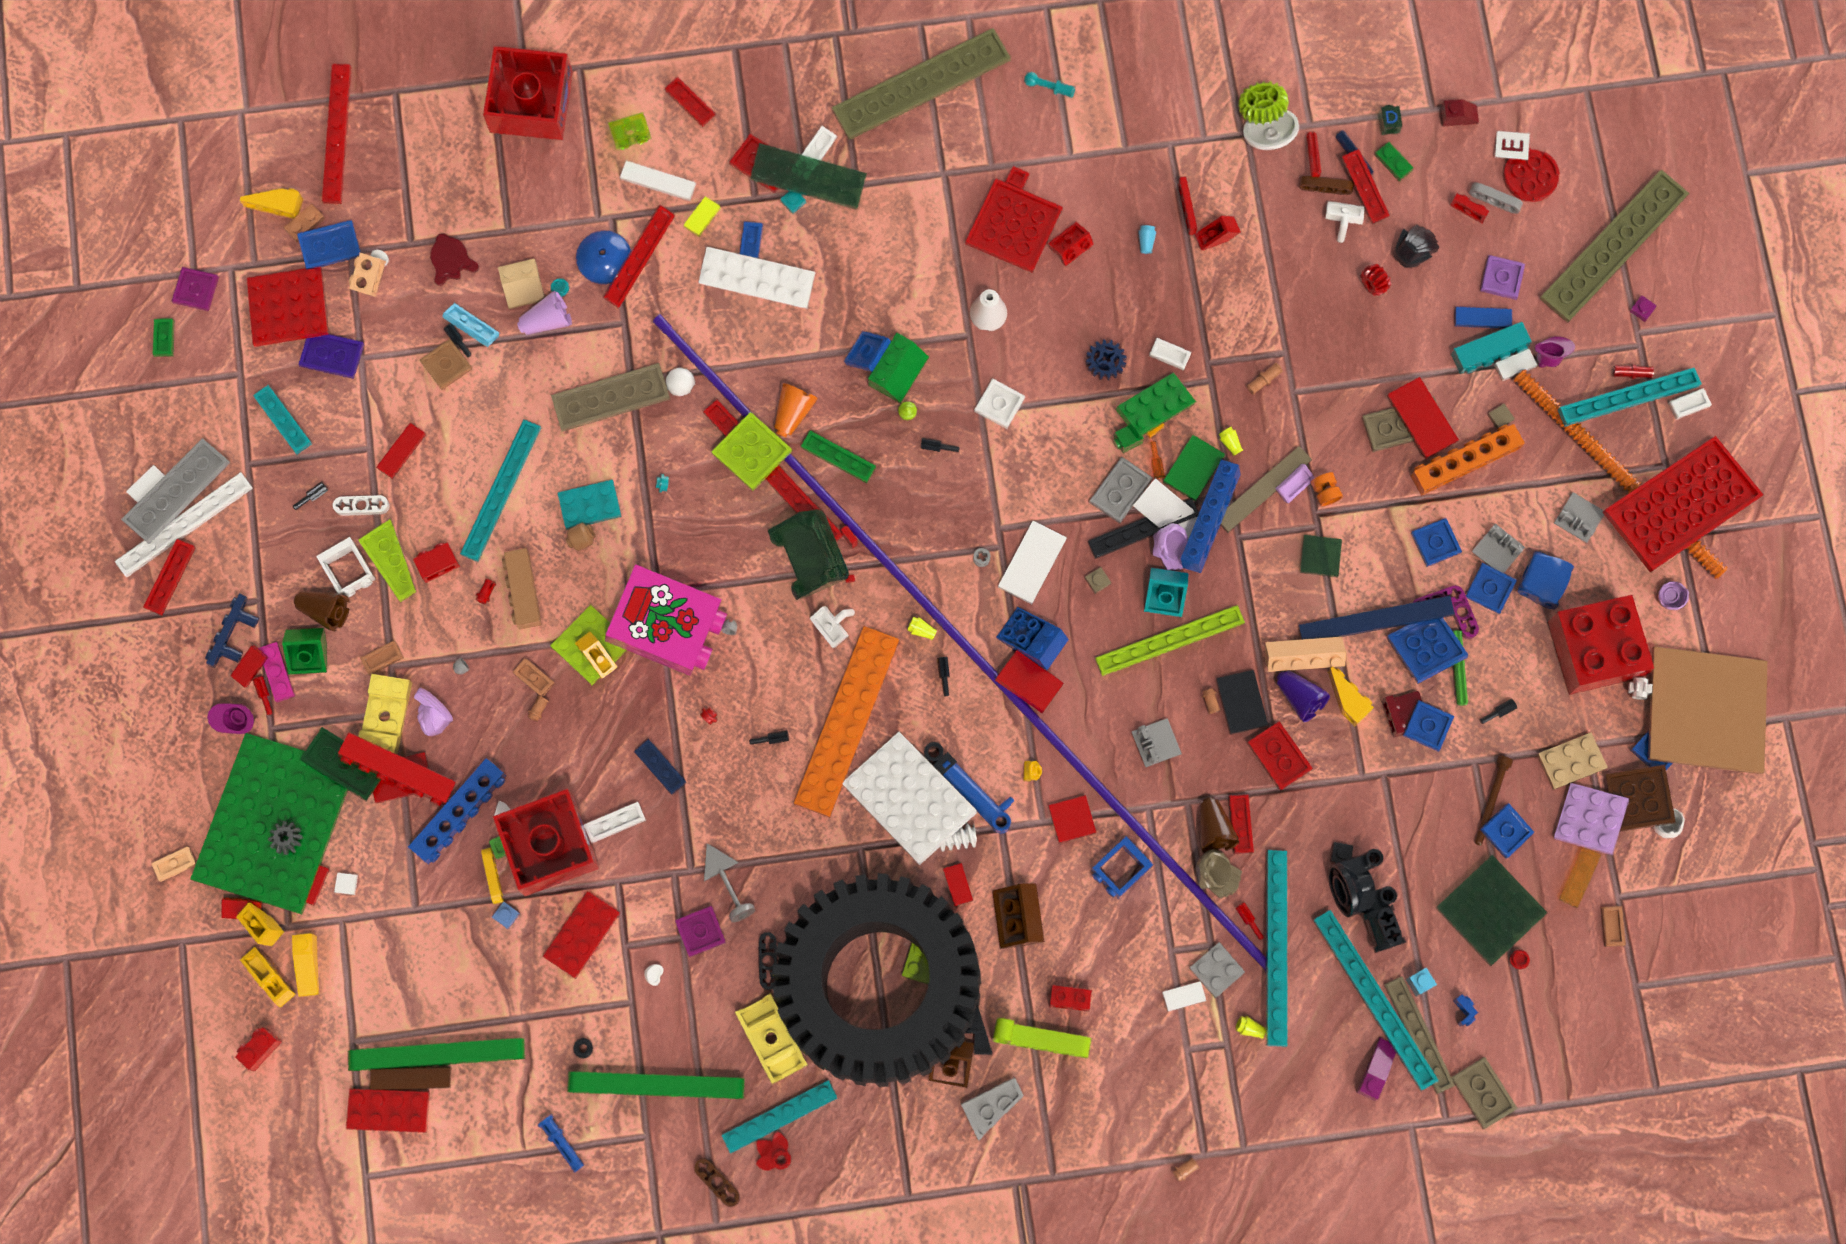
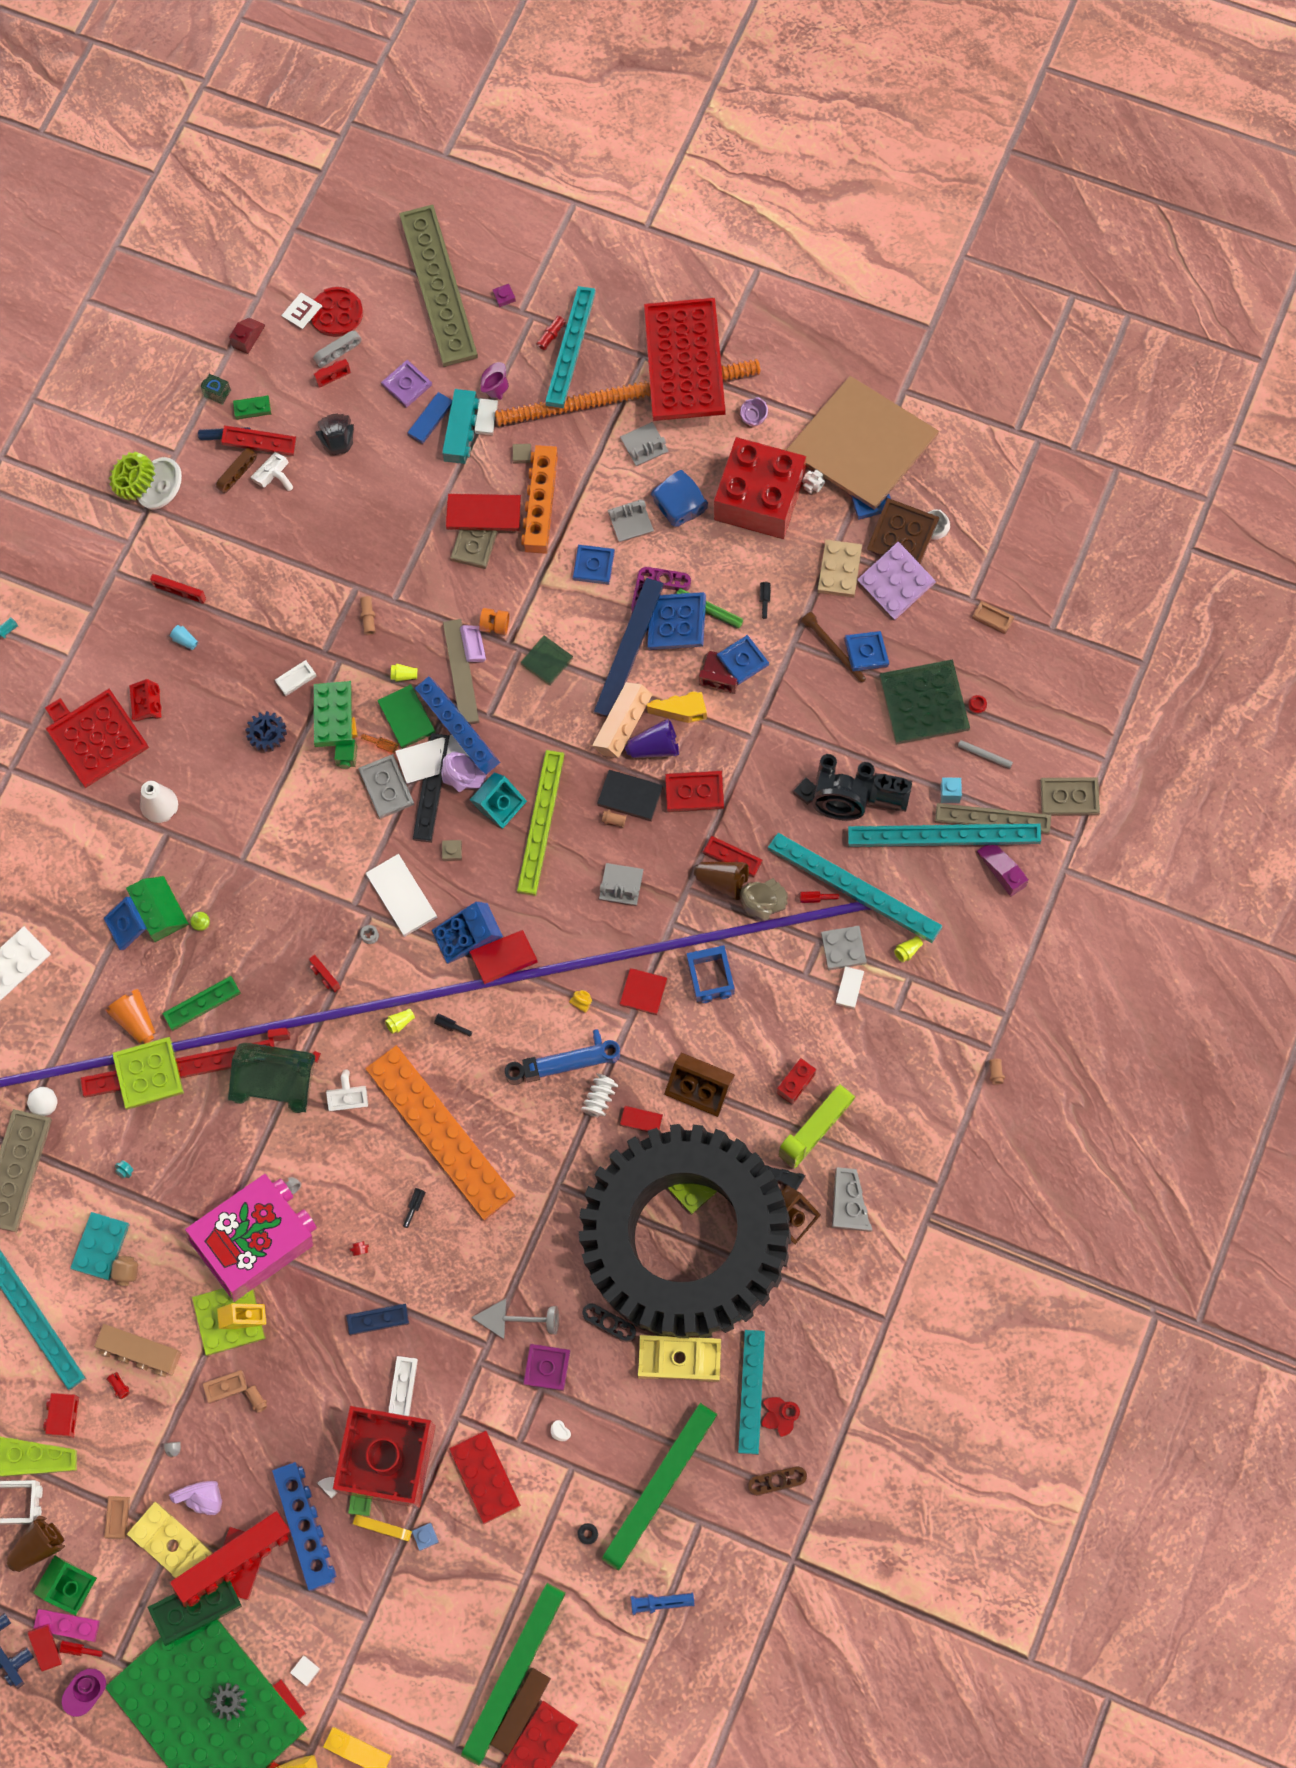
camera: 55 degrees left, 5 degrees down
white plate [842,732,977,865] -> none
black axle [921,438,960,452] -> none
white tile [974,379,1025,429] -> none
red slope [1194,216,1241,251] -> none
red axle [1306,132,1321,177] -> none
red gear [1360,263,1392,296] -> none
blue bracket [1453,994,1478,1027] -> none
blue tile [1466,563,1517,614] -> none
clear yellow tile [1559,847,1601,908] -> none
white tile [1668,388,1712,420] -> none
none -> red plate [309,954,341,992]
none -> light grey bar [958,740,1013,769]

